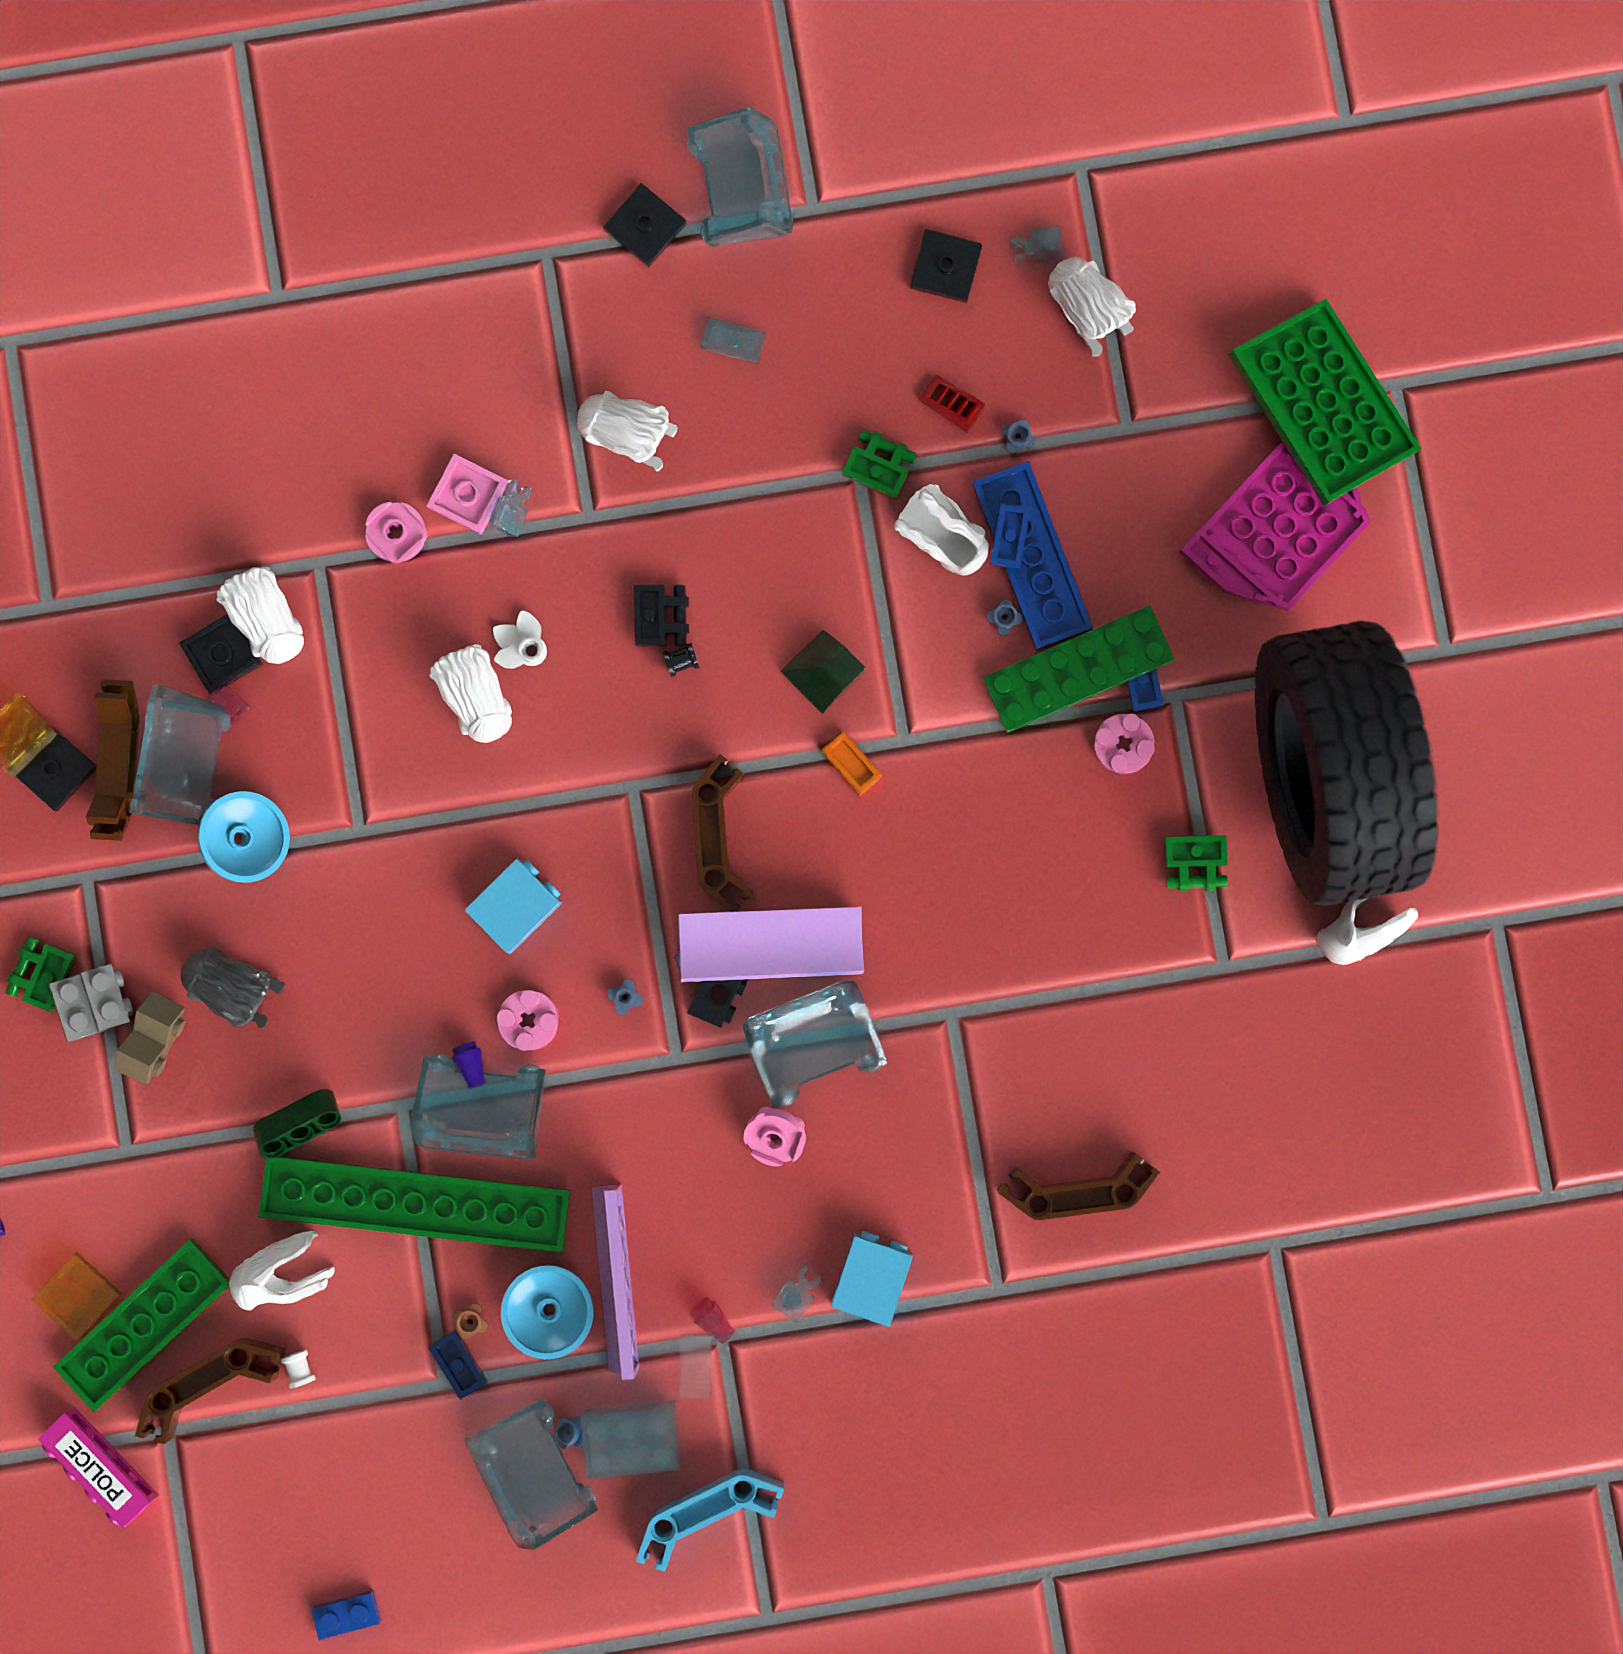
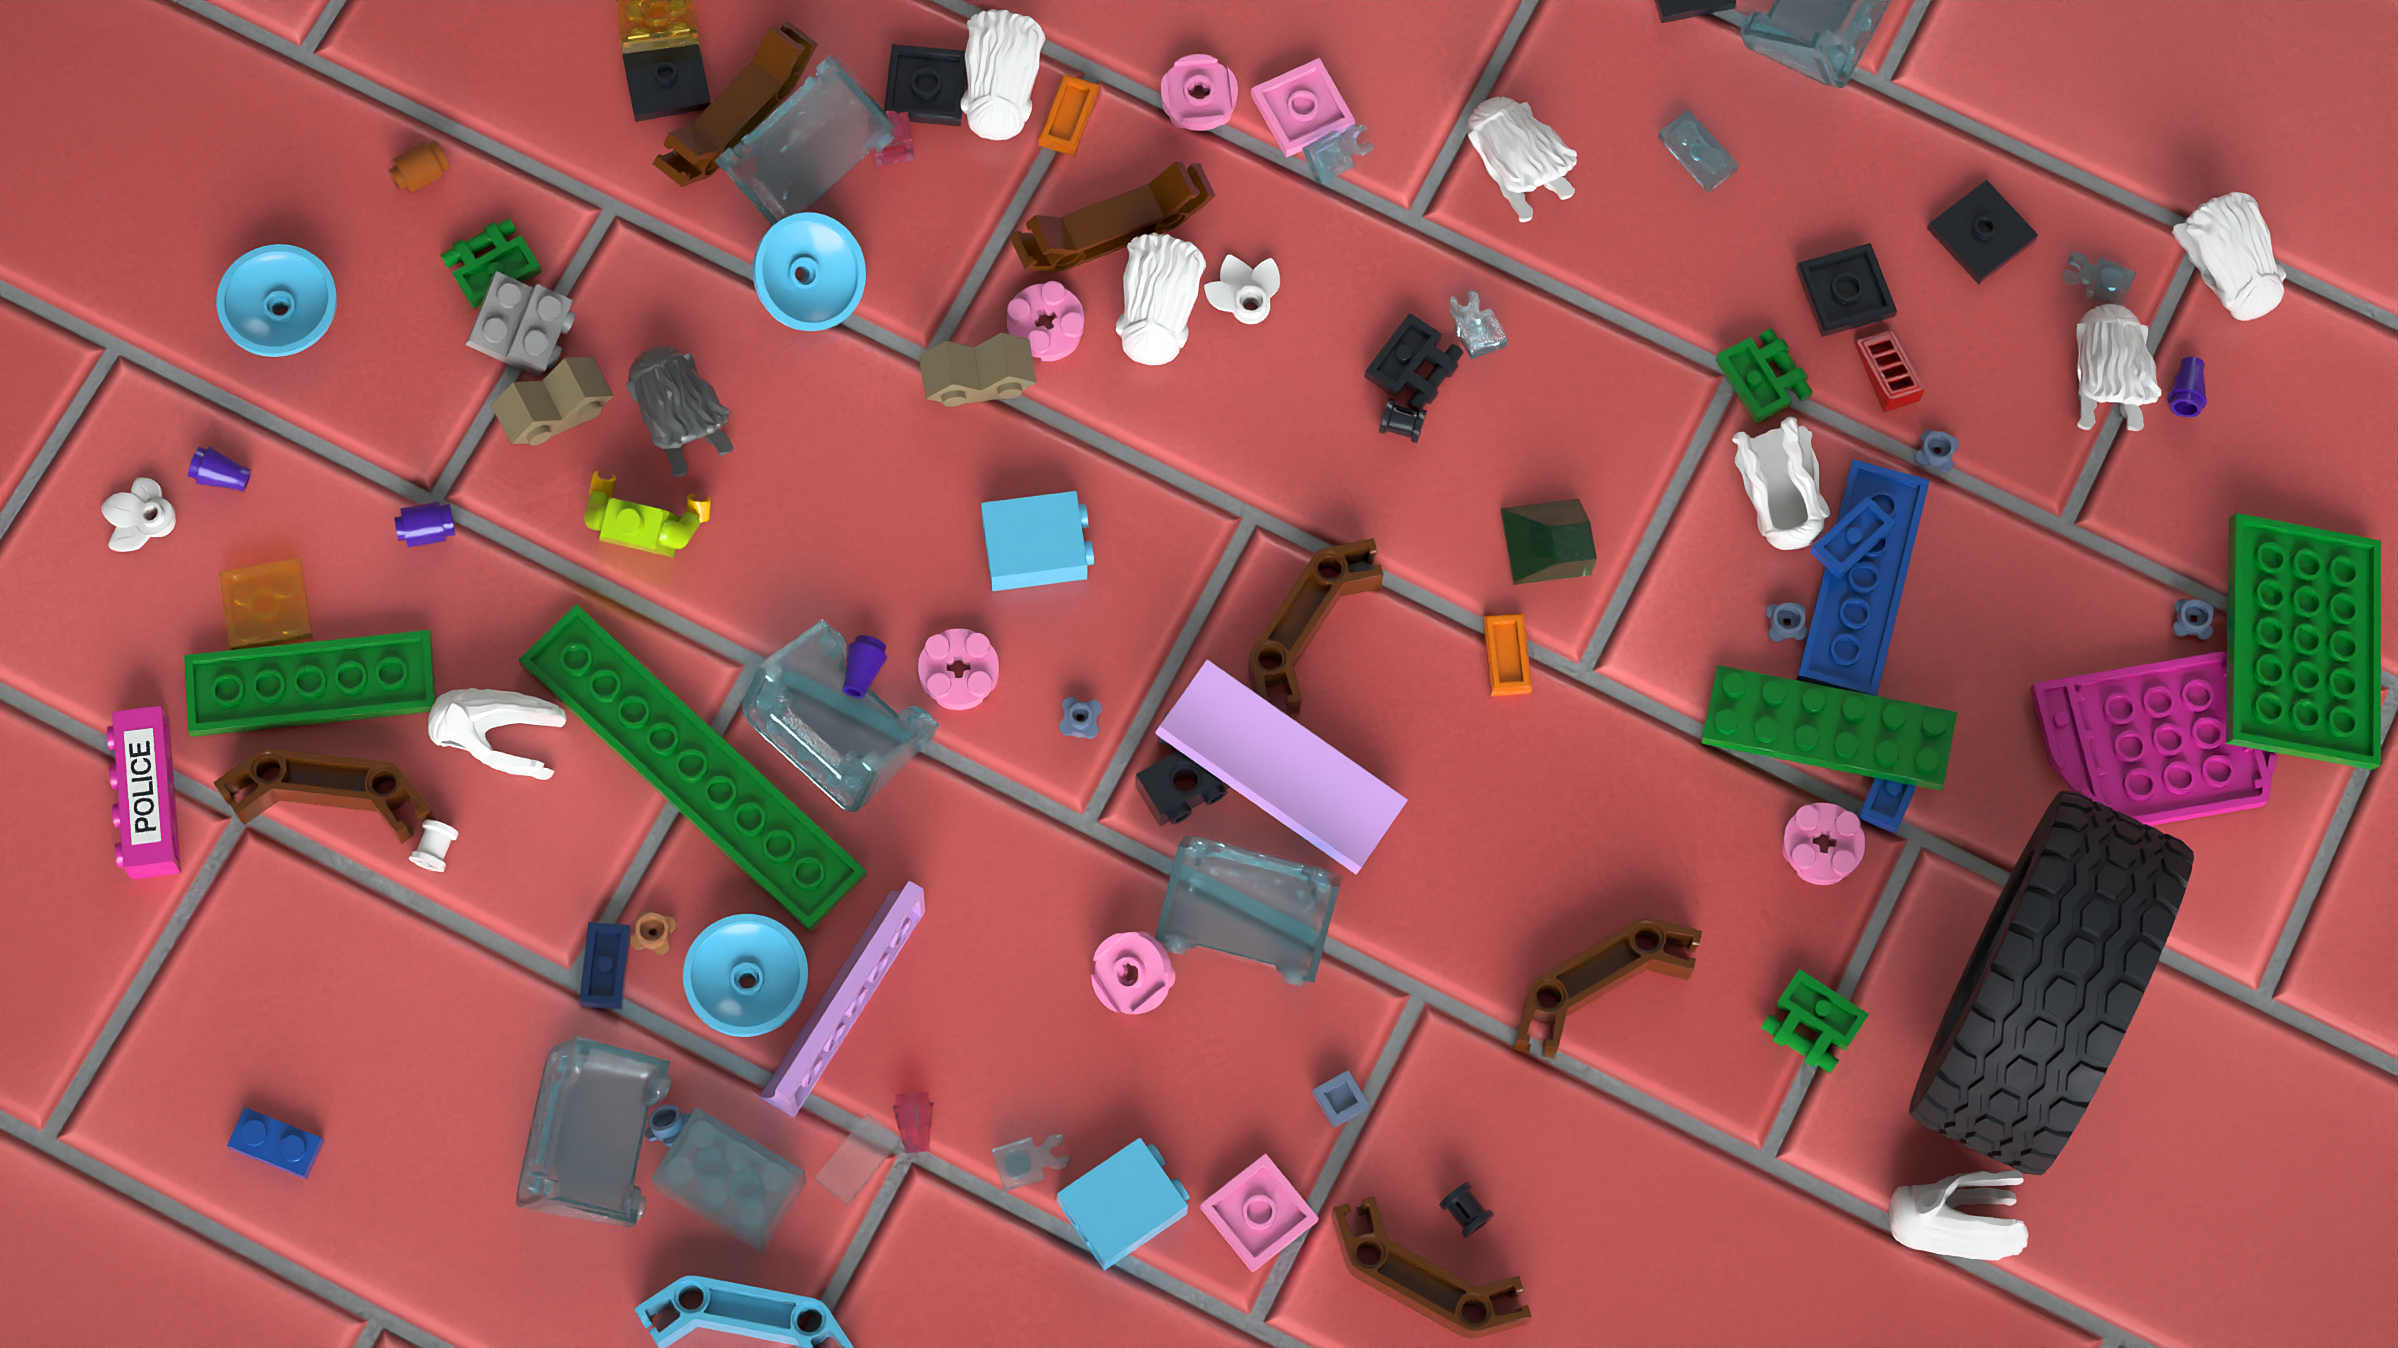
camera: 30 degrees right, 15 degrees down
dark green beam [253,1089,342,1159] -> none
none -> dark purple brick [394,502,455,548]
none -> lime torso [584,471,711,558]
none -> dark tan brick [919,332,1037,407]
none -> bright pink plate [1007,281,1085,361]
none -> reddish brown piece [1009,161,1215,272]
none -> orange tile [1038,74,1100,157]
none -> bright pink plate [1200,1153,1319,1273]
none -> sand blue plate [1312,1070,1370,1129]
none -> black bush [1439,1182,1494,1238]
none -> clear light blue plate [1449,290,1507,359]
none -> reddish brown piece [1514,918,1702,1059]
none -> black plate [1796,243,1897,337]
none -> dark purple cone [2167,357,2207,417]
none -> white hair [2172,191,2286,321]
none -> sand blue plate [2173,599,2214,640]

